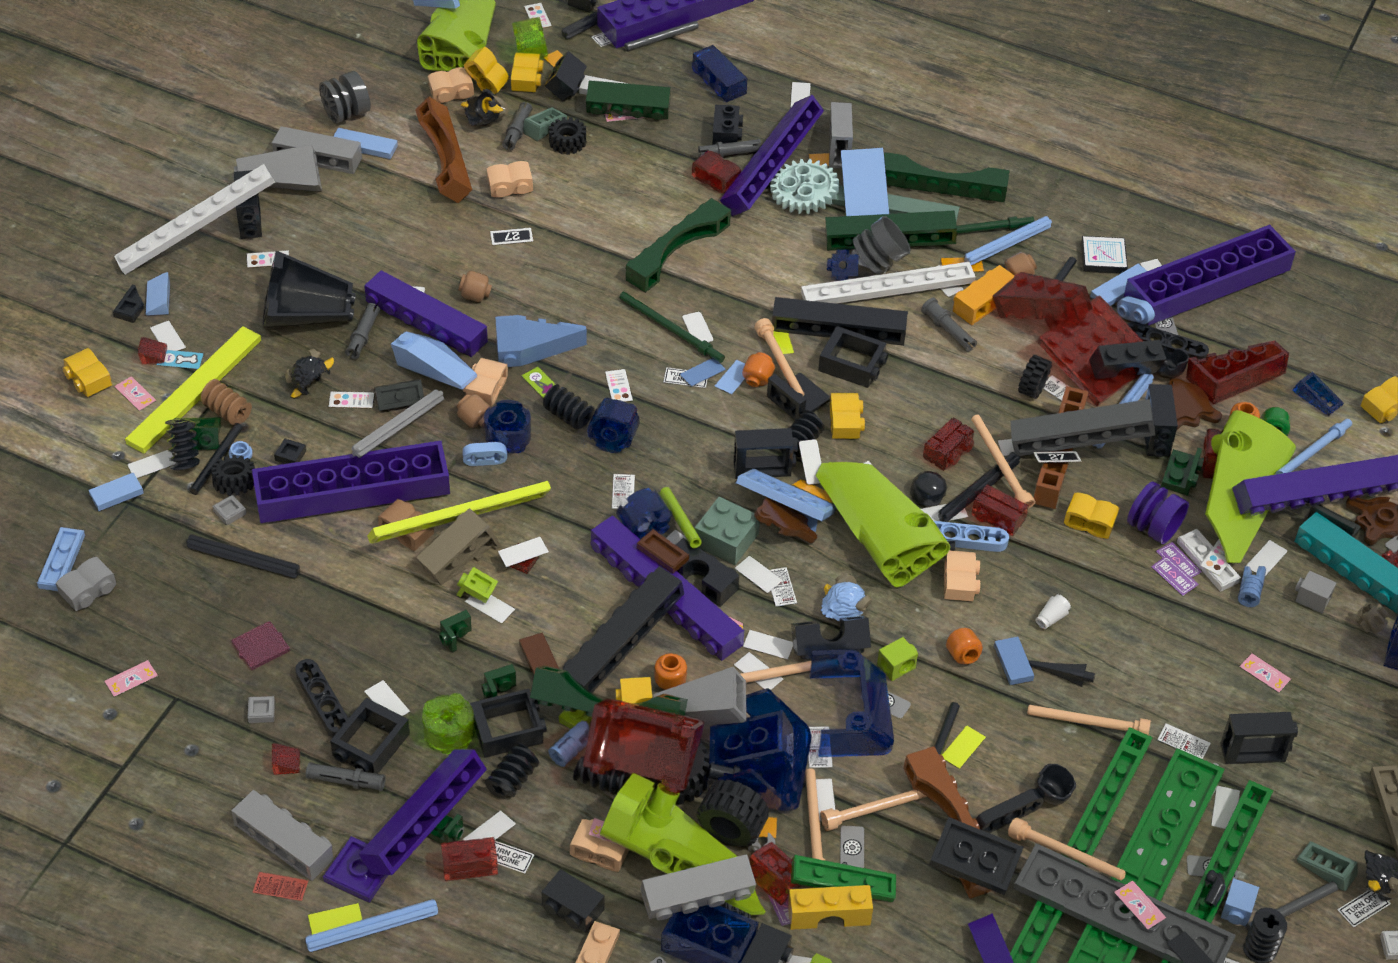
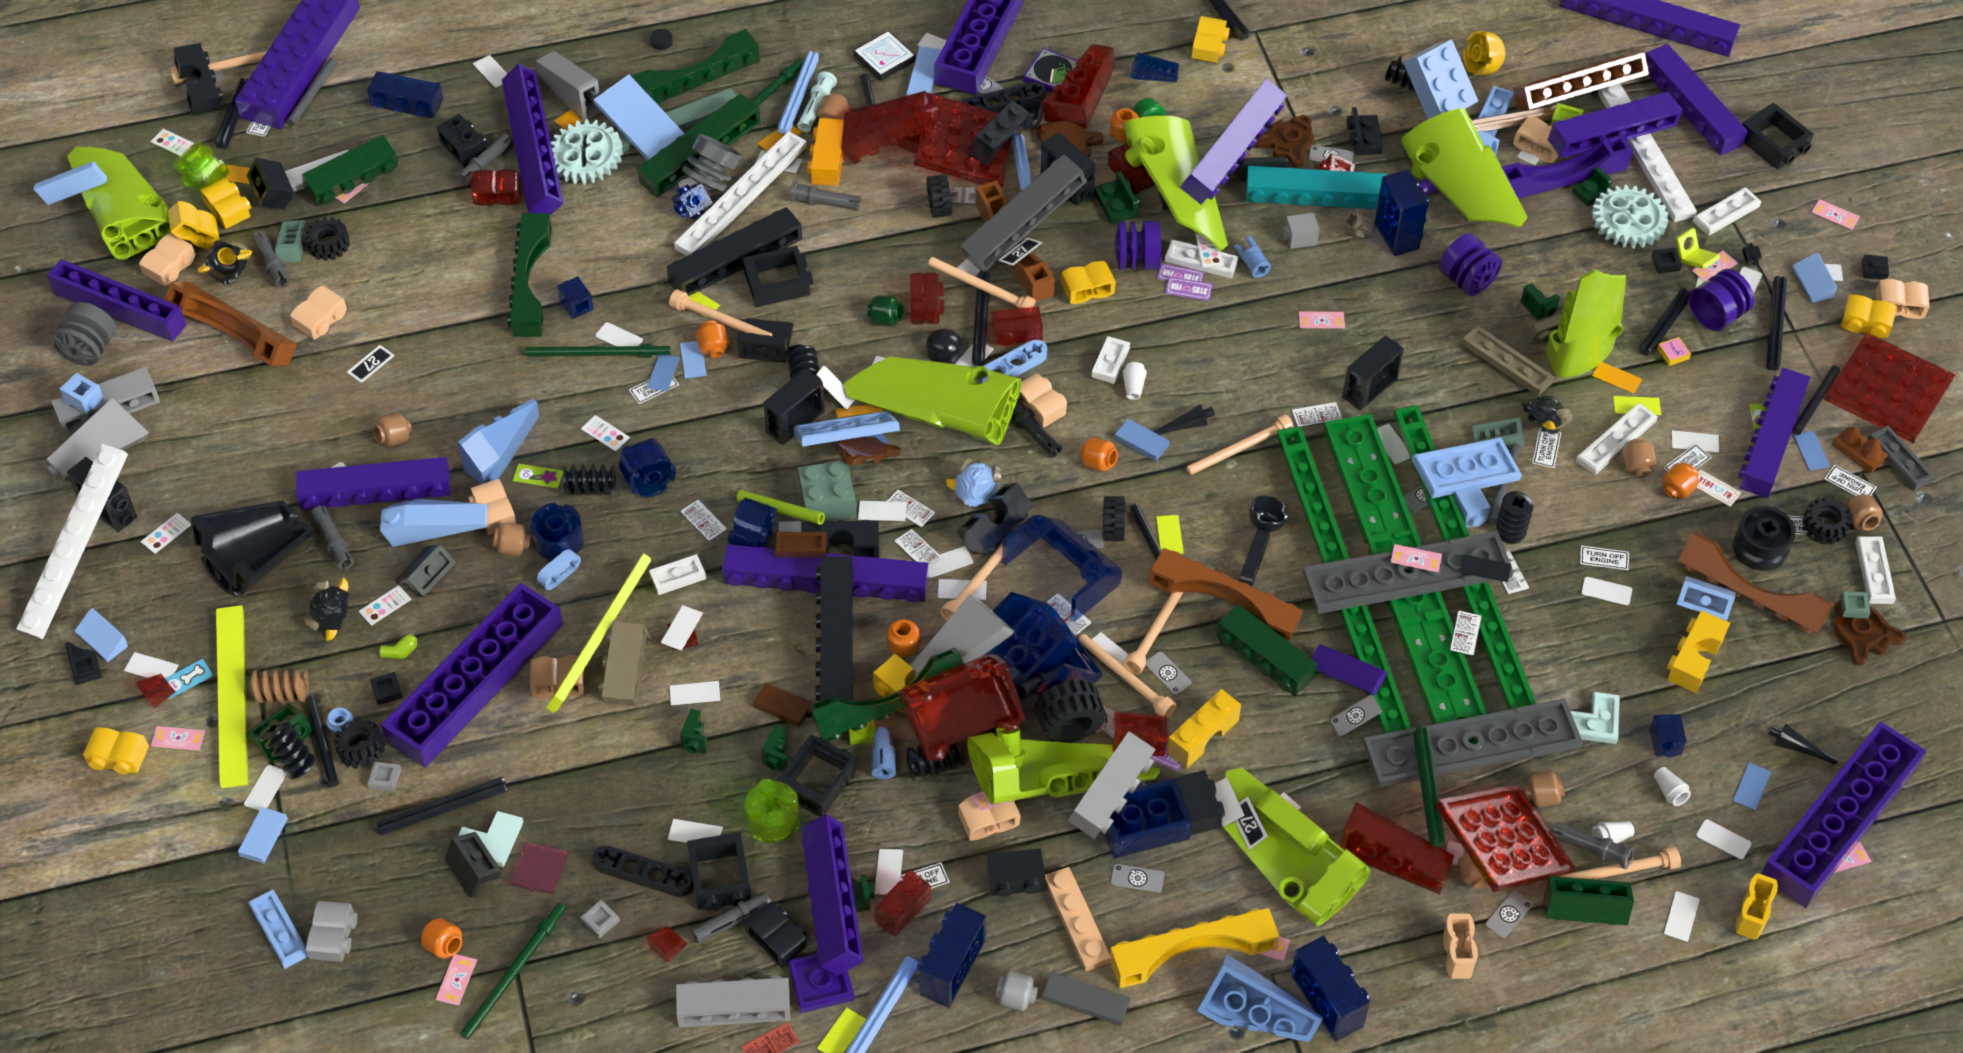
camera: 40 degrees left, 5 degrees up
light blue tile [333,128,398,159] -> none
light grey axle [351,390,444,458] -> none
lime bracket [457,567,498,604] -> none
black piece [485,743,539,799] -> none
green tile [791,855,896,902] -> none
yellow brick [829,393,865,439] -> none
lime brick [877,637,918,681] -> none
black plate [929,817,1024,895] -> none
light nougat piece [1008,818,1126,881] -> none
light blue plate [1117,296,1155,324] -> none
black arm [1204,870,1226,908] -> none
white sticker [1246,540,1287,576] -> none
light blue bar [1276,419,1352,474] -> none
none -> dark purple brick [47,259,186,342]
none -> light blue brick [60,373,103,414]
none -> lime arm [380,634,417,659]
none -> orange head [421,918,462,959]
none -> pearl dark grey panel [445,831,502,898]
none -> light aqua tile [458,811,523,868]
none -> dark green bar [460,902,566,1040]
none -> clear blue brick [557,276,594,319]
none -> white plate [649,554,706,595]
none -> black tile [650,29,673,50]
none -> black brick [745,902,807,967]
none -> light aqua pin [797,72,837,132]
none -> dark green head [867,295,904,327]
none -> white sticker [895,529,942,567]
none -> clear blue brick [917,902,986,1008]
none -> black pin [1011,397,1062,458]
none -> tile [1023,48,1083,96]
none -> white plate [1092,336,1130,384]
none -> black tyre [1103,496,1125,541]
none -> dark green brick [1217,604,1318,696]
none -> light blue tile [1412,437,1522,498]

